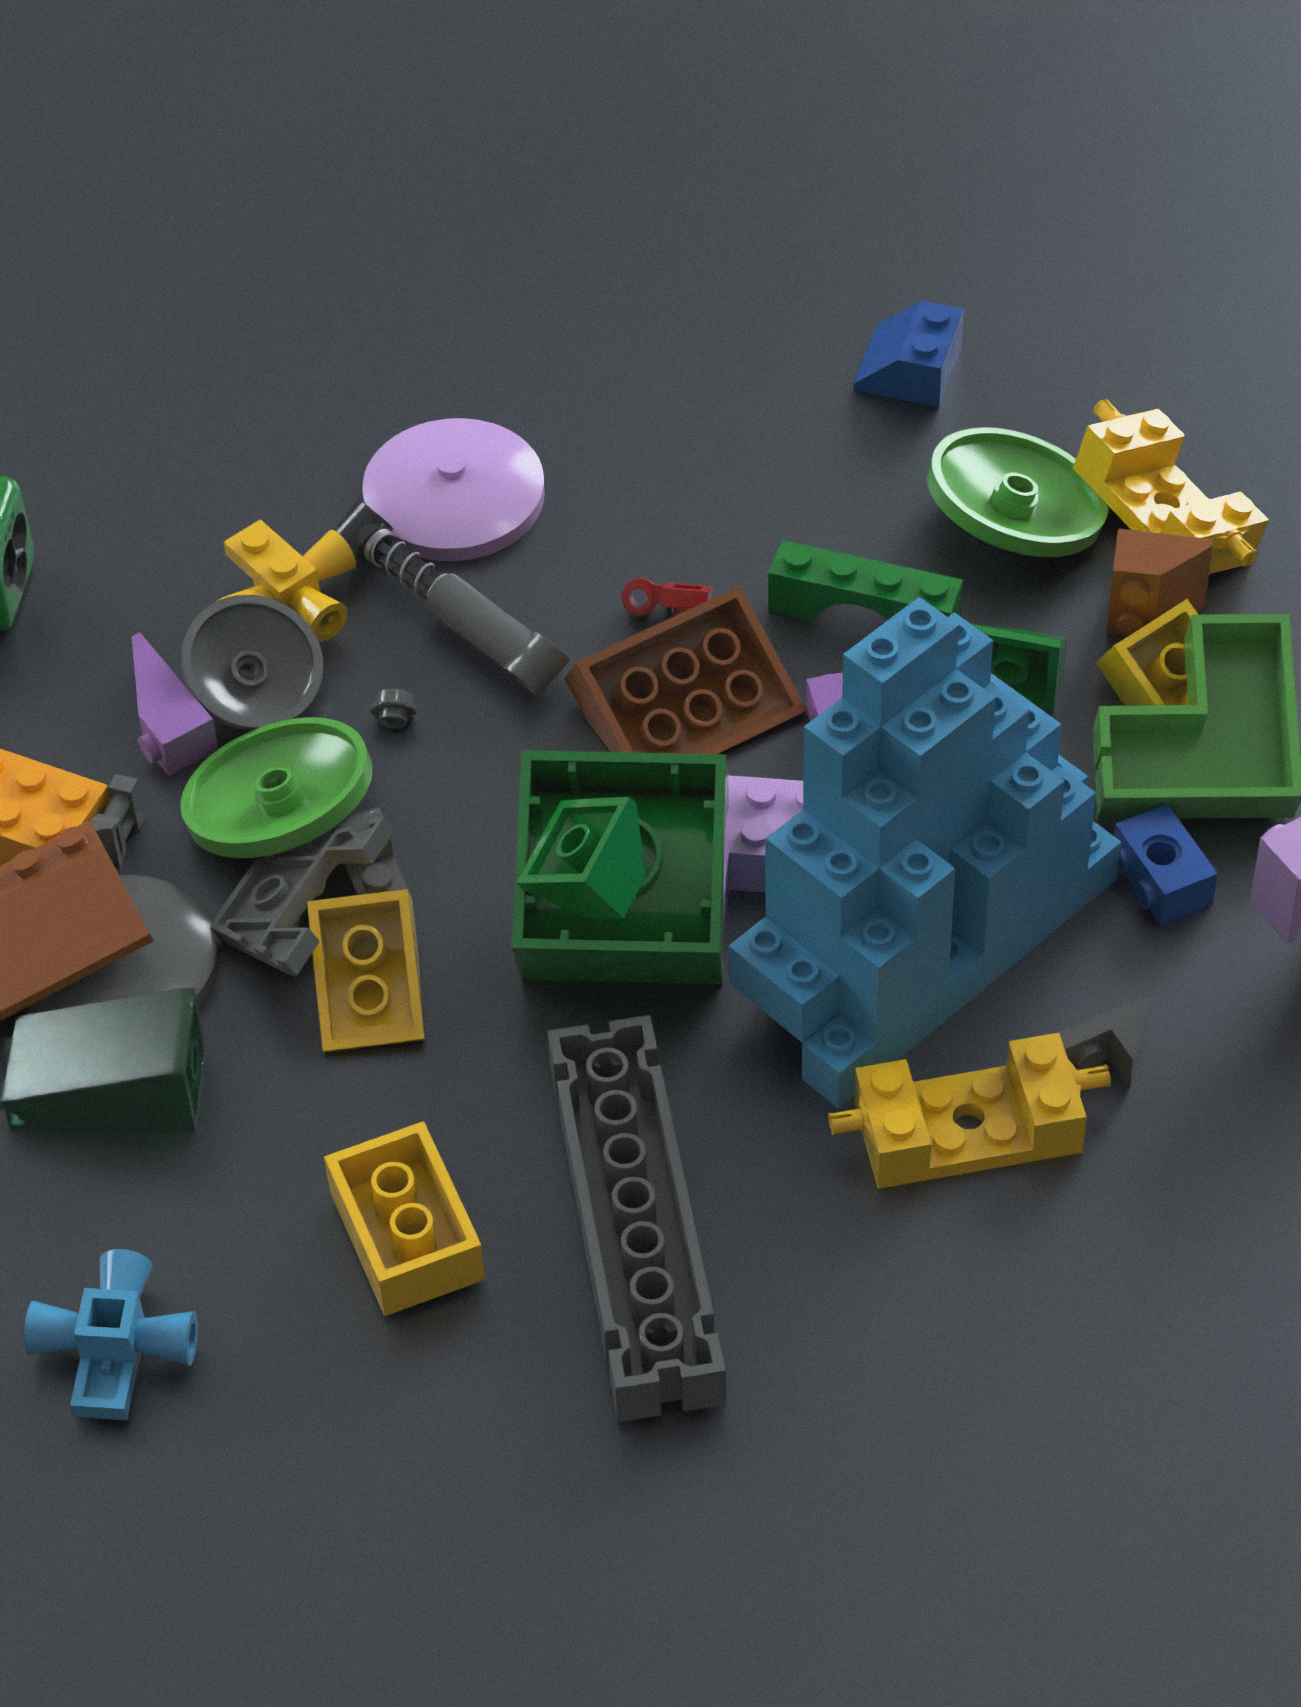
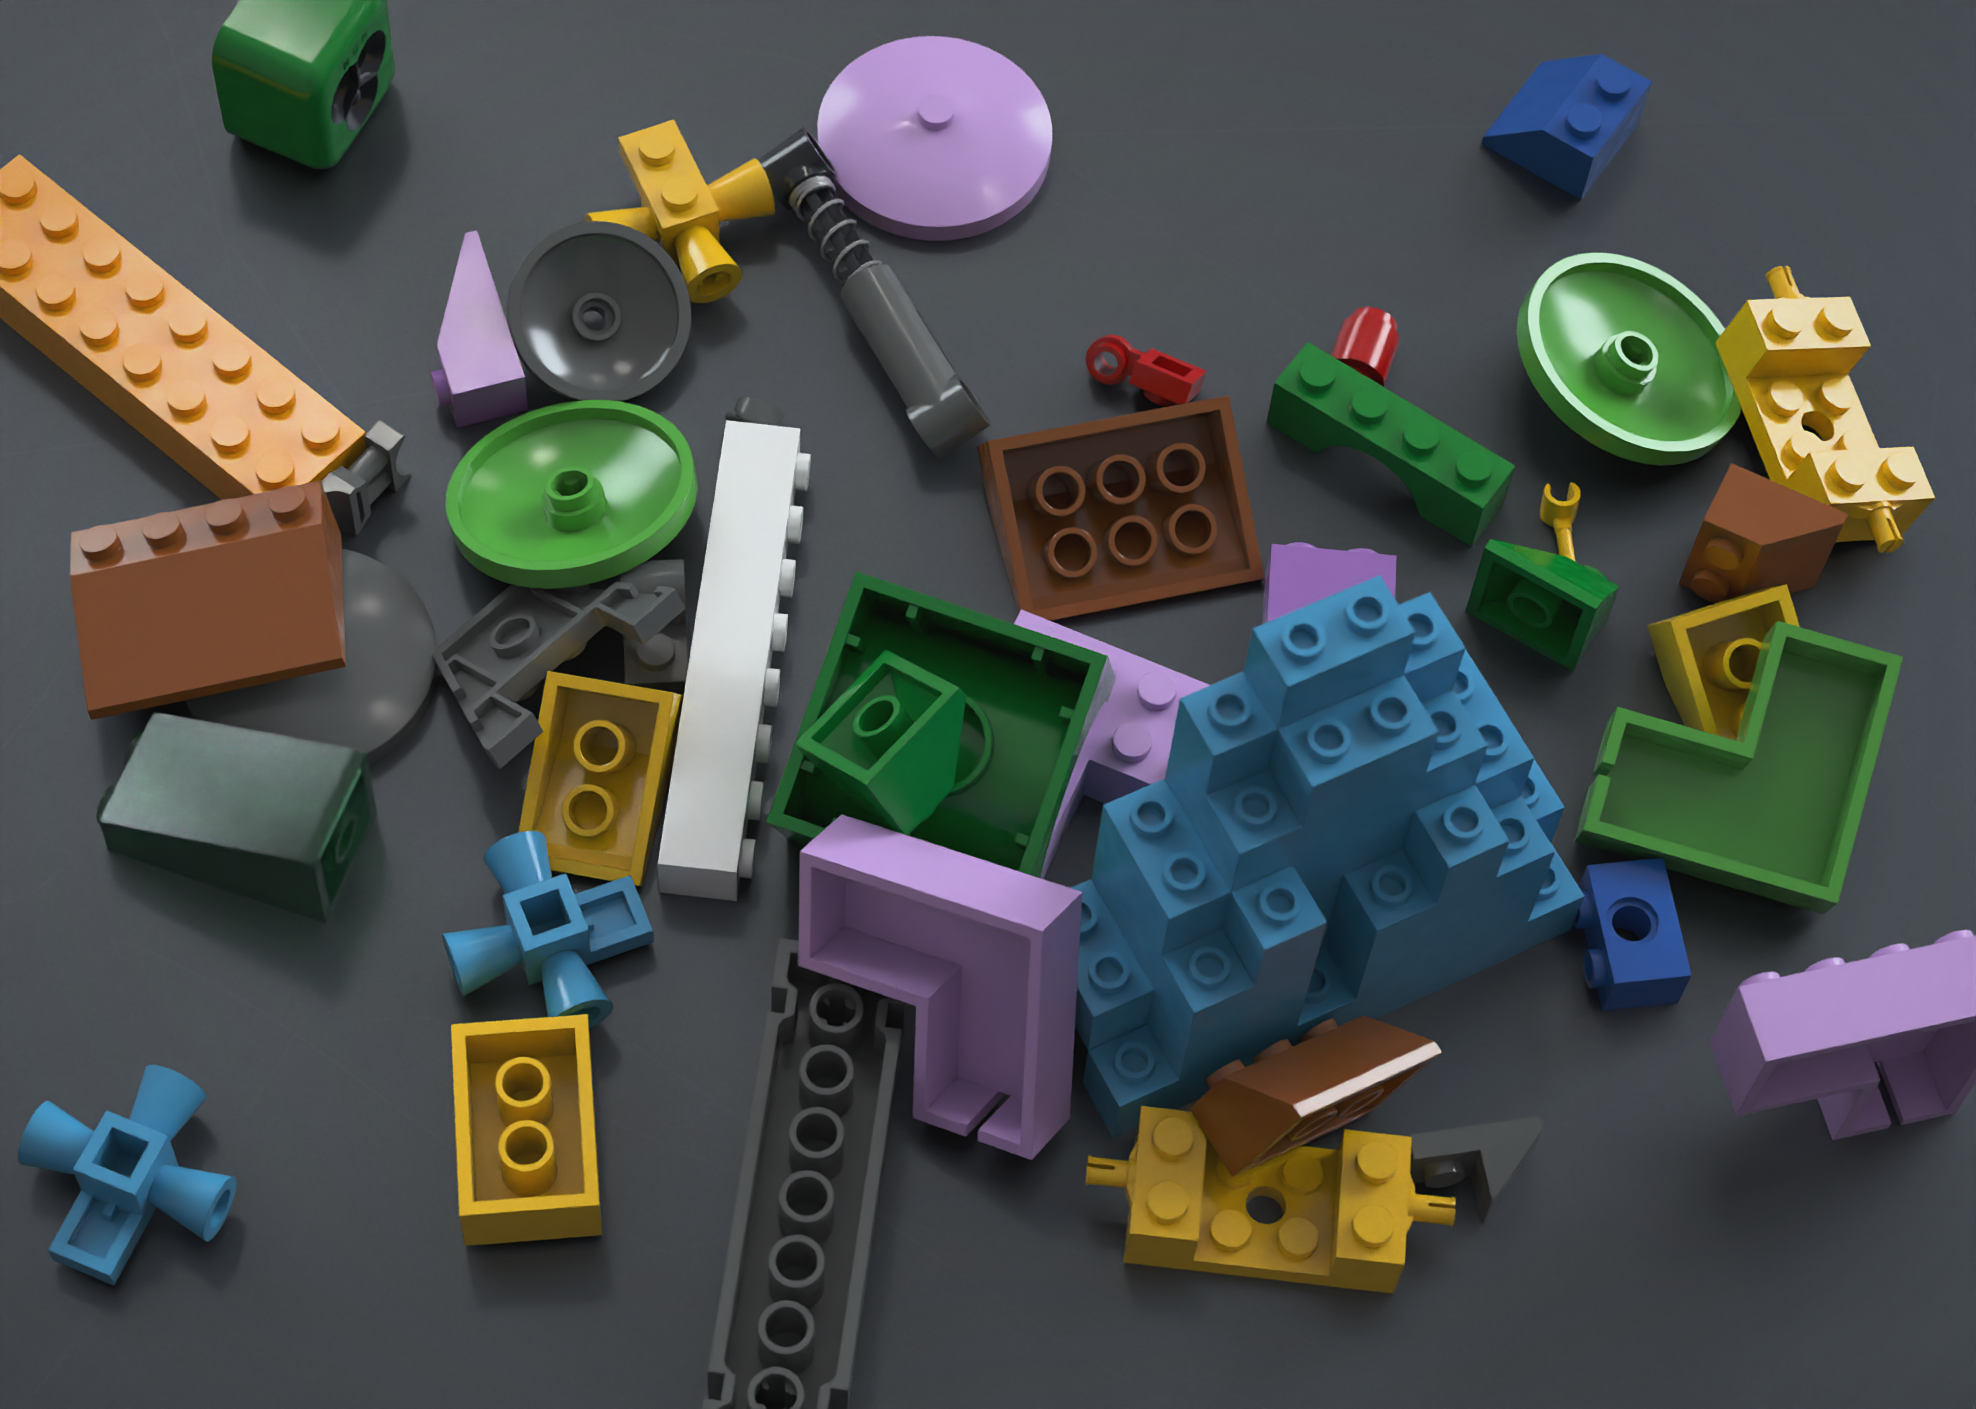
camera: 10 degrees right, 10 degrees up
none -> dark azure brick [442,831,654,1028]
none -> white brick [658,420,811,901]
none -> lavender piece [798,814,1082,1160]
none -> dark orange slope [1190,1015,1442,1178]
none -> red brick [1331,307,1399,387]
none -> yellow hand [1539,482,1581,561]

